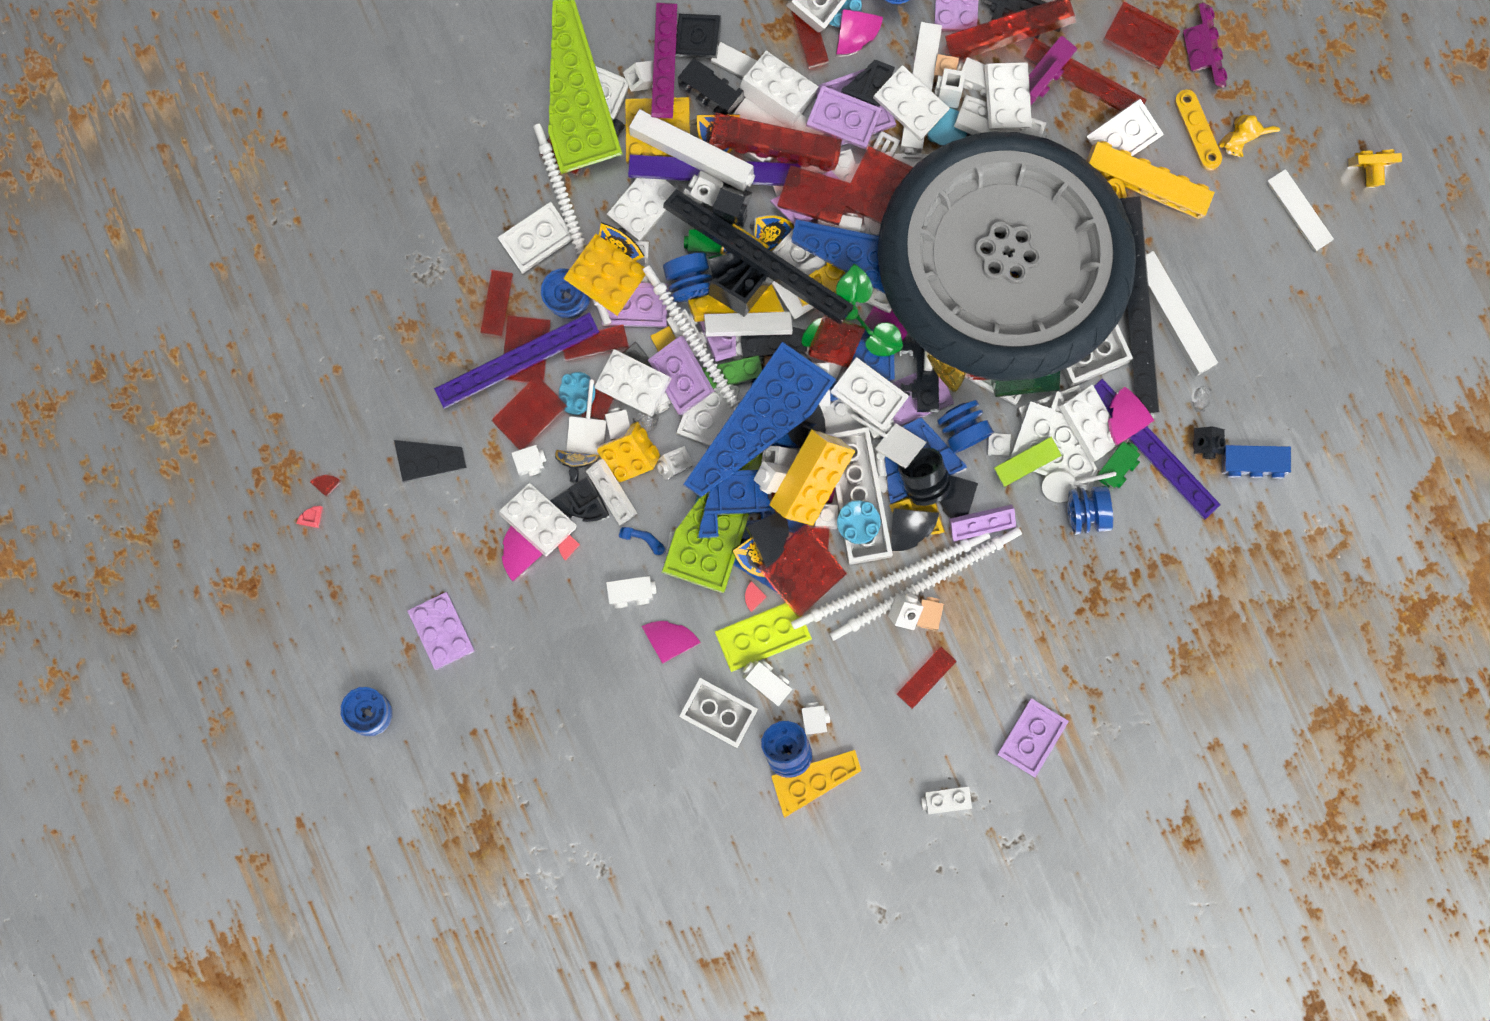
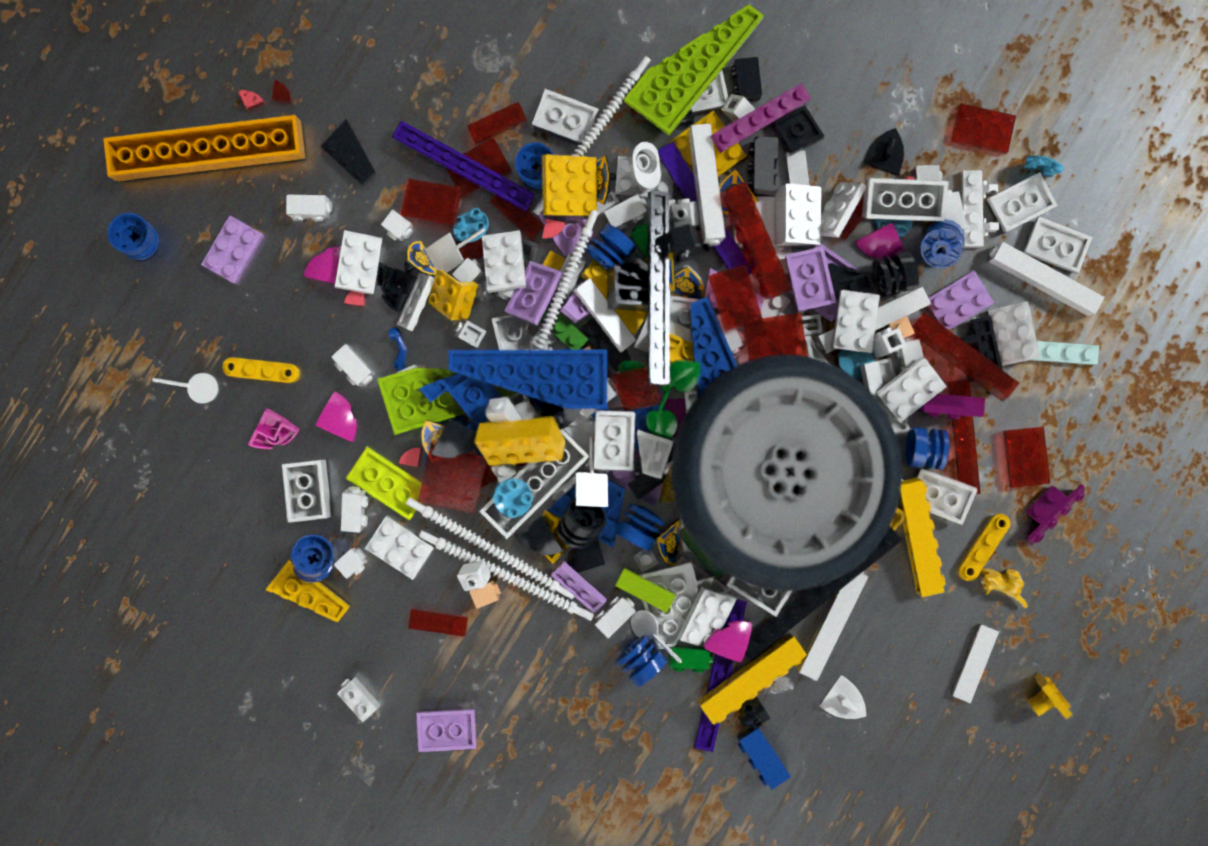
camera: 55 degrees right, 5 degrees up
none -> light orange brick [103,115,306,181]
none -> white piece [152,373,218,403]
none -> yellow plate [222,357,300,383]
none -> dark pink brick [248,408,300,449]
none -> white brick [286,195,332,221]
none -> white plate [365,516,435,580]
none -> coral tile [542,219,565,239]
none -> white brick [595,596,636,638]
none -> white brick [604,194,648,231]
none -> white piece [629,142,661,189]
none -> white wing [637,430,673,479]
none -> shield [650,519,682,566]
none -> yellow brick [697,633,807,725]
none -> black brick [730,57,762,101]
none -> white shield [819,675,866,719]
none -> white plate [821,182,867,237]
none -> black wheel [873,249,919,297]
none -> blue wheel [905,427,949,470]

